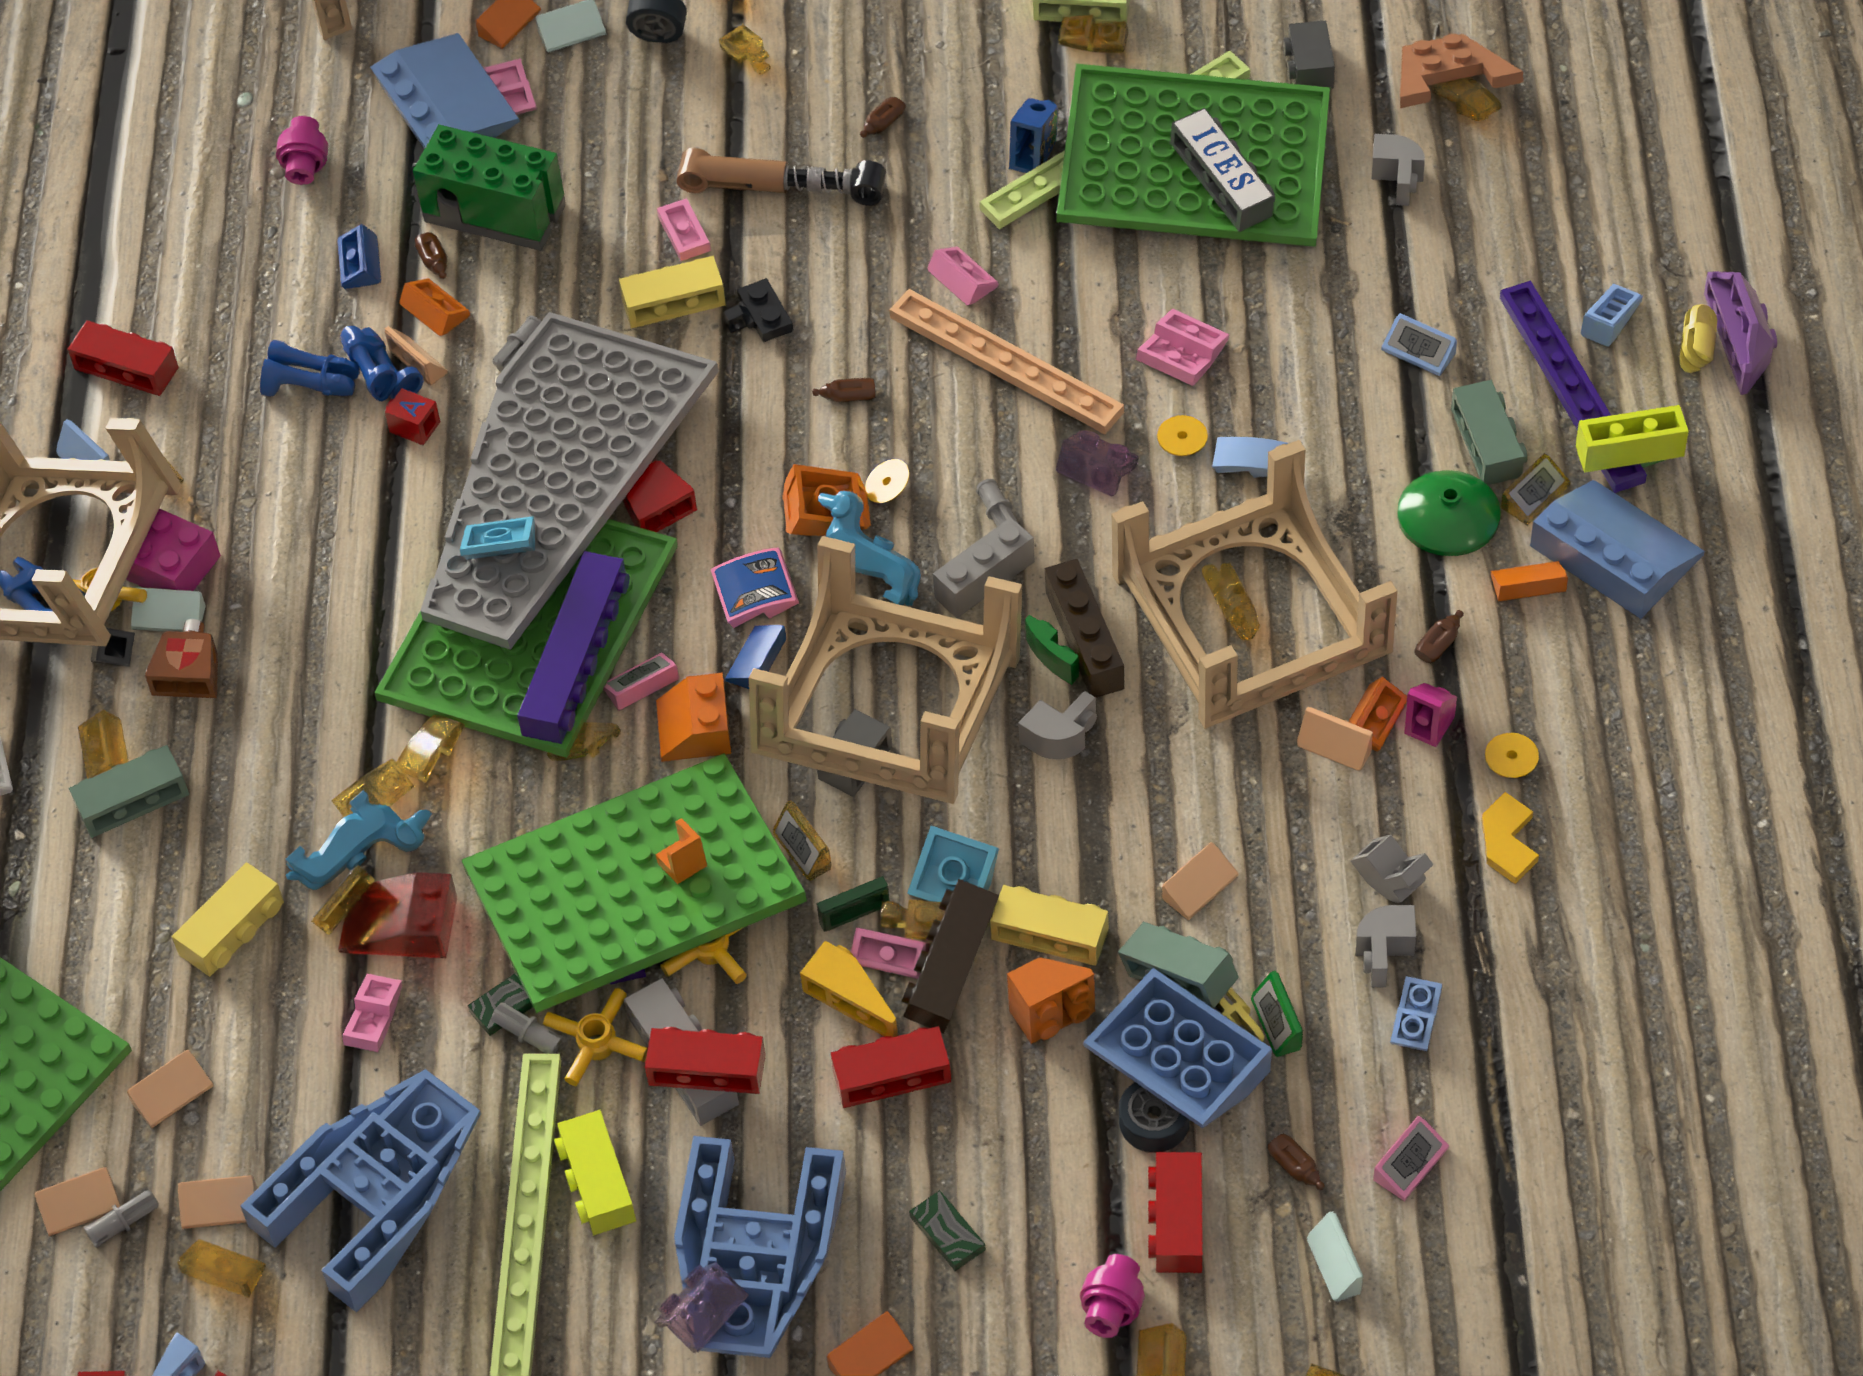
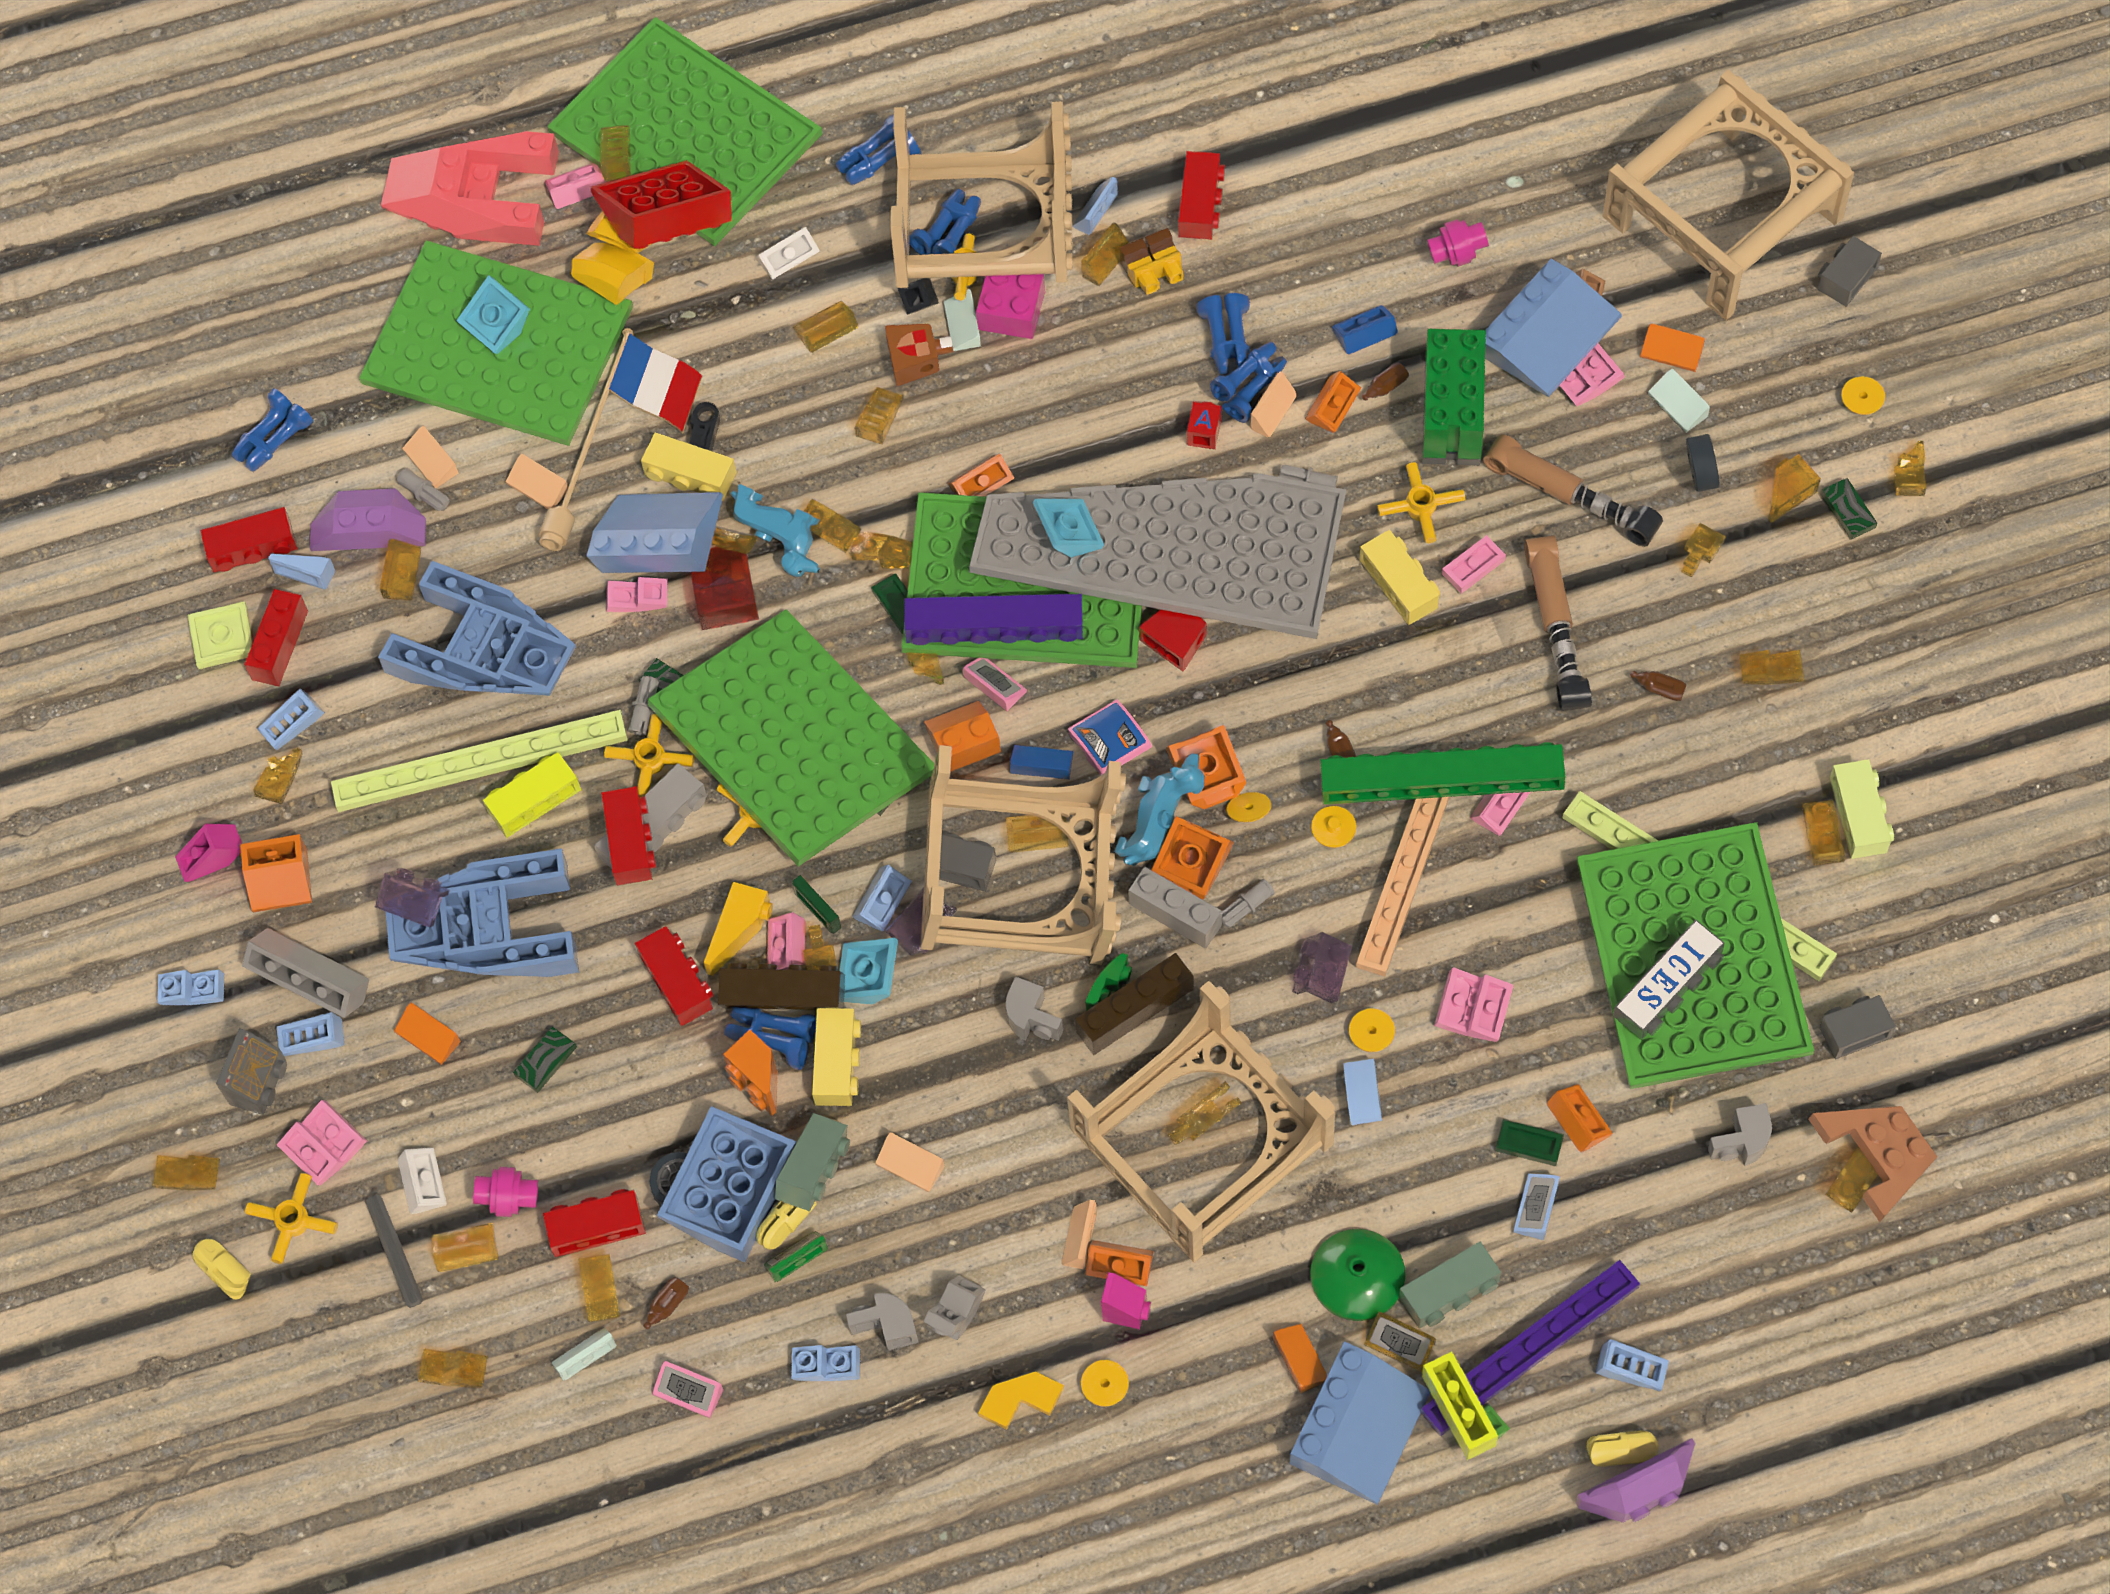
camera: 75 degrees right, 10 degrees up
sand green brick [69,745,189,838] -> none
light nougat slope [178,1175,258,1229] -> none
orange panel [655,818,707,884] -> none
black hinge [724,278,793,343] -> none
slope [773,800,831,881] -> none
blue torso [1009,98,1058,173] -> none
reddish brown piece [1414,610,1464,664] -> none
none -> medium lavender wedge [310,488,426,551]
none -> flag [539,328,703,551]
none -> clear yellow slope [578,1254,620,1322]
none -> medium blue slope [587,492,723,573]
none -> black piece [688,402,720,451]
none -> blue piece [724,1007,817,1070]
none -> light blue slope [852,865,912,931]
none -> clear yellow slope [854,387,904,445]
none -> dark green tile [871,573,908,634]
none -> bracket [885,887,958,956]
none -> orange slope [948,454,1014,497]
none -> clear yellow slope [1006,813,1069,853]
none -> yellow hips [1119,228,1184,295]
none -> orange slope [1152,816,1234,899]
none -> yellow piece [1311,806,1356,848]
none -> green brick [1320,742,1566,805]
none -> yellow bar [1377,462,1465,544]
none -> piece [1483,434,1663,547]
none -> dark green tile [1495,1119,1564,1166]
none -> orange slope [1547,1084,1613,1152]
none -> clear yellow slope [1739,650,1805,685]

